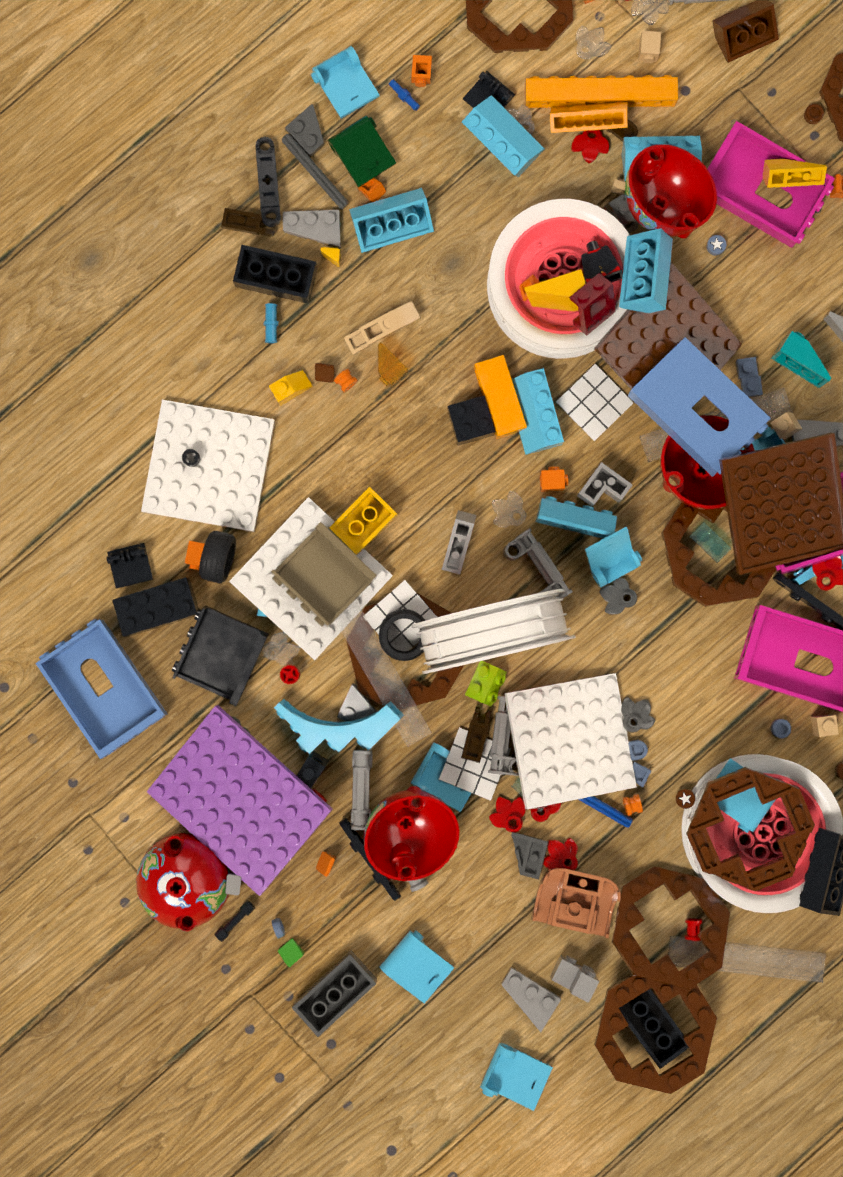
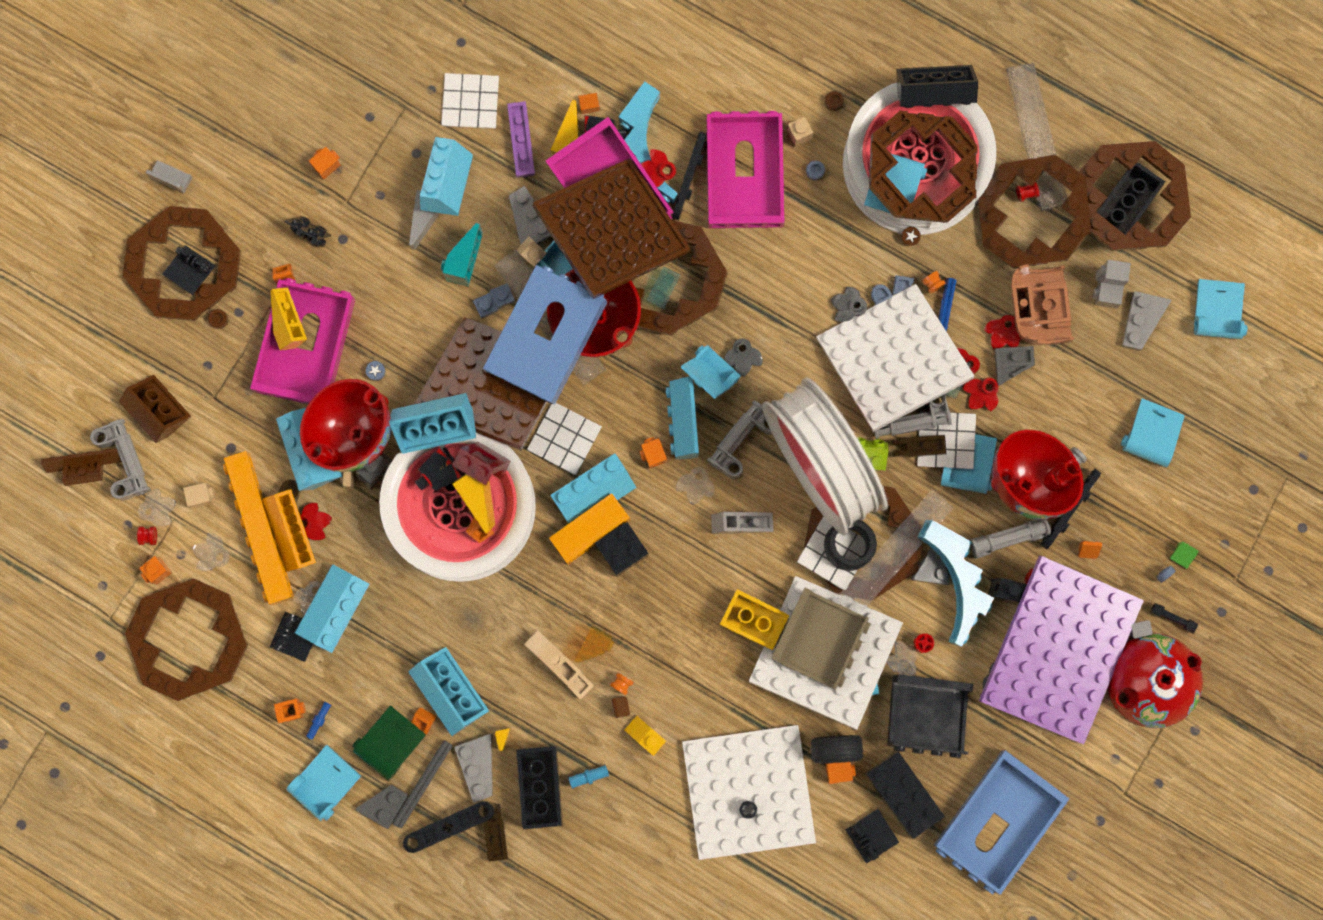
camera: 110 degrees left, 5 degrees down
dark grey brick [292,950,377,1037] -> none
light grey brick [577,462,632,507] -> none

